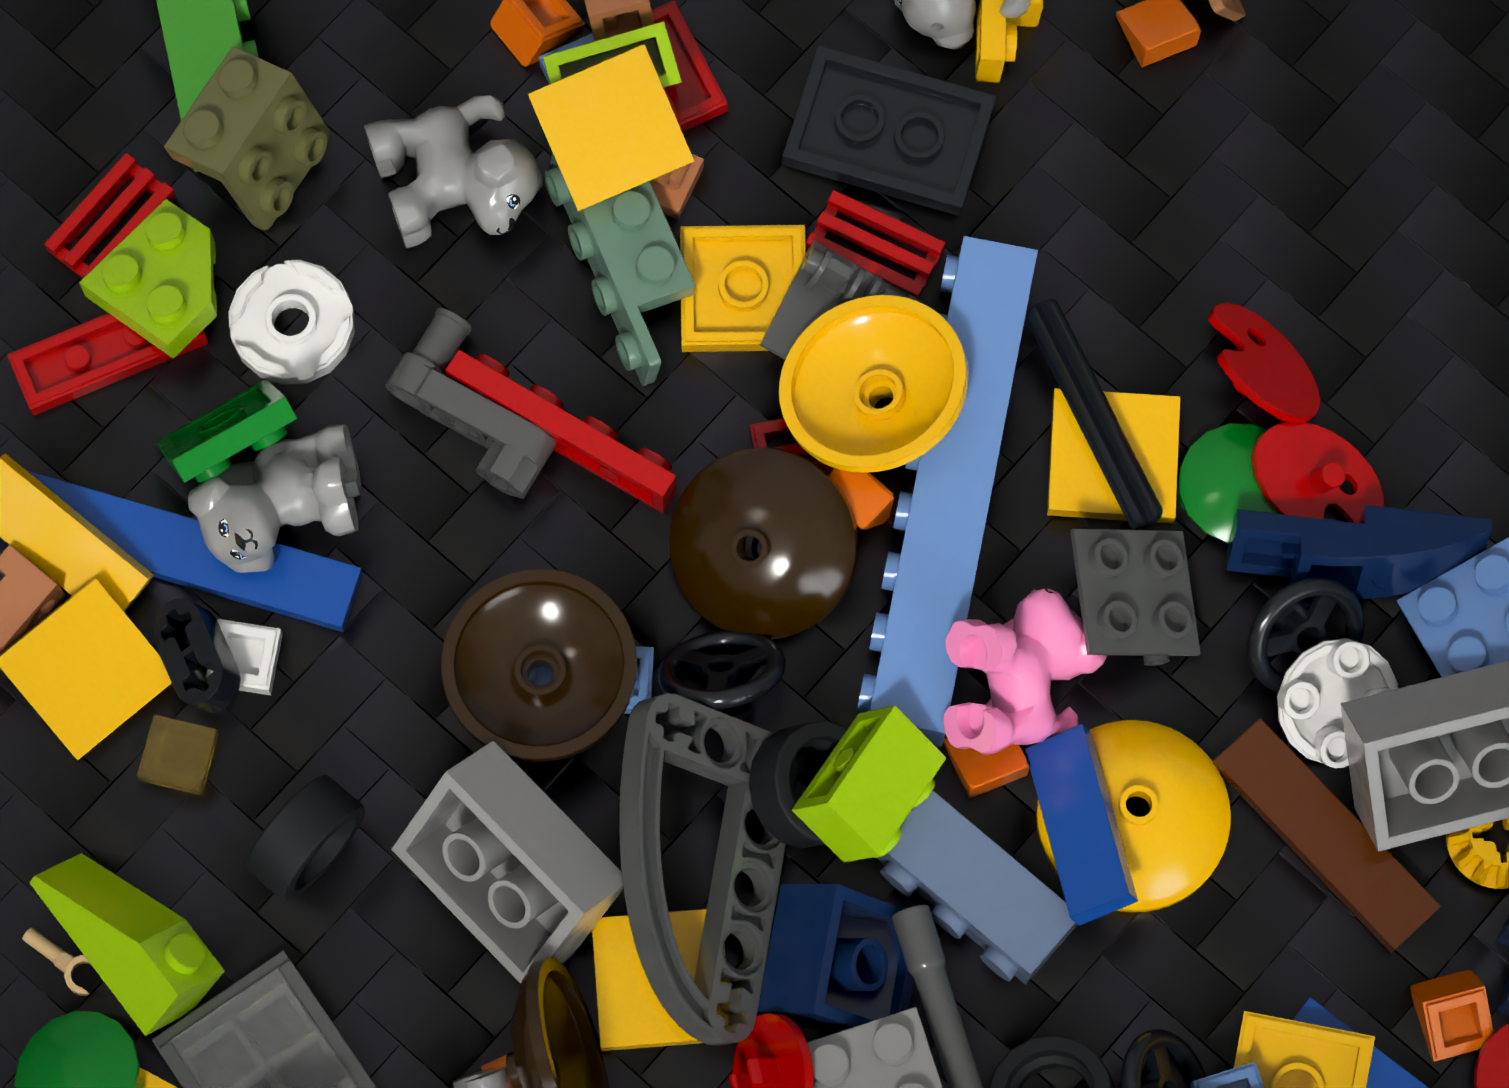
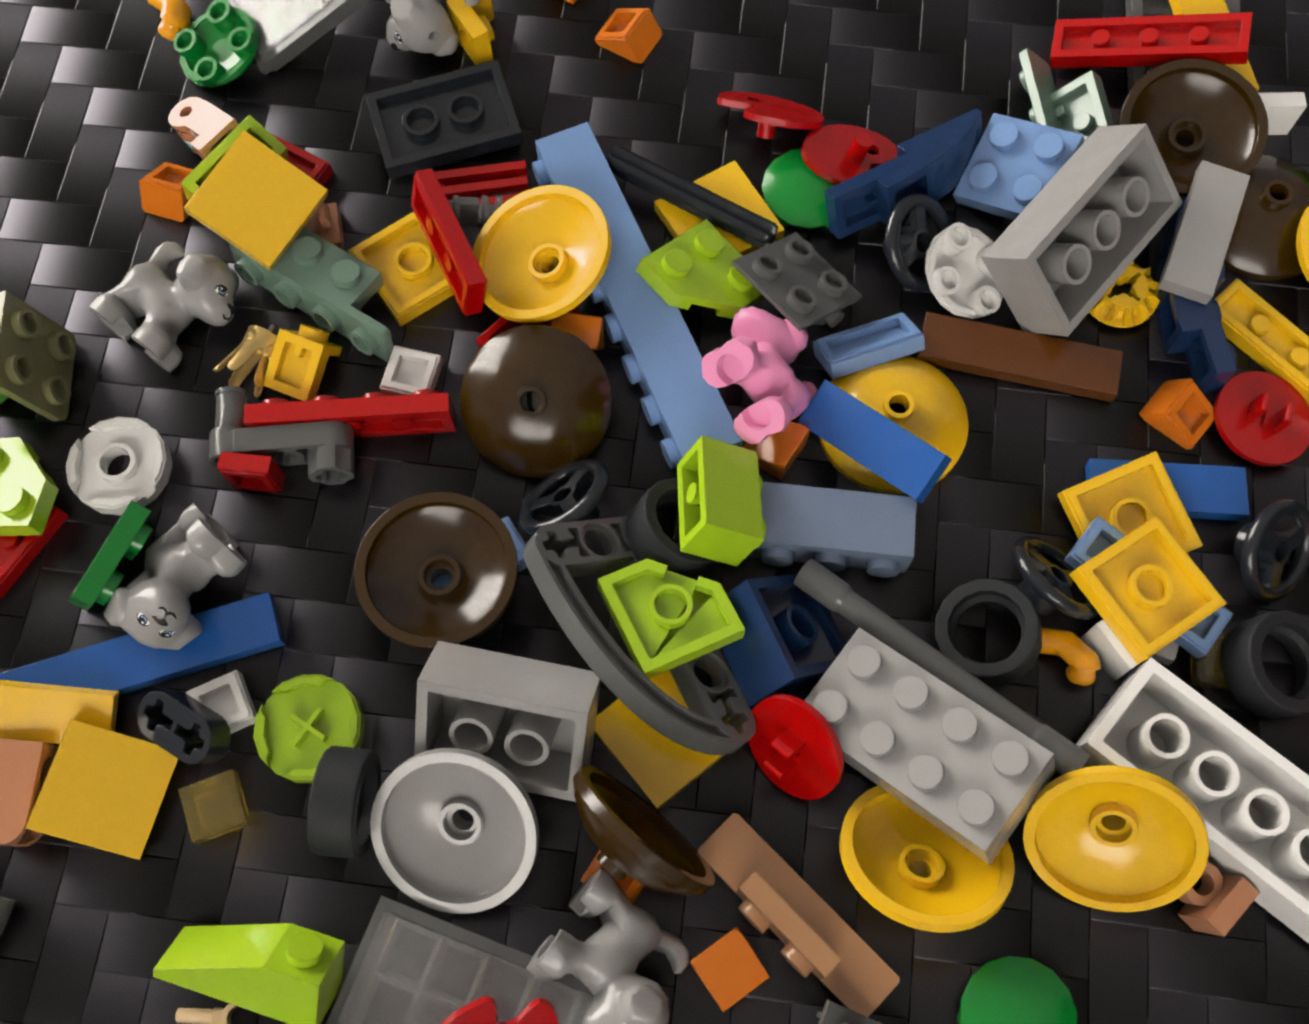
camera: 30 degrees left, 5 degrees down
none -> pearl gold piece [213,325,277,399]
none -> red tile [217,452,286,493]
none -> lime tile [253,674,365,783]
none -> yellow bracket [262,324,343,401]
none -> light grey dish [370,748,539,914]
none -> white tile [379,345,444,396]
none -> red tile [411,168,488,316]
none -> orange slope [594,8,662,64]
none -> lime plate [597,558,746,679]
none -> lime plate [636,219,765,319]
none -> medium blue tile [813,312,925,380]

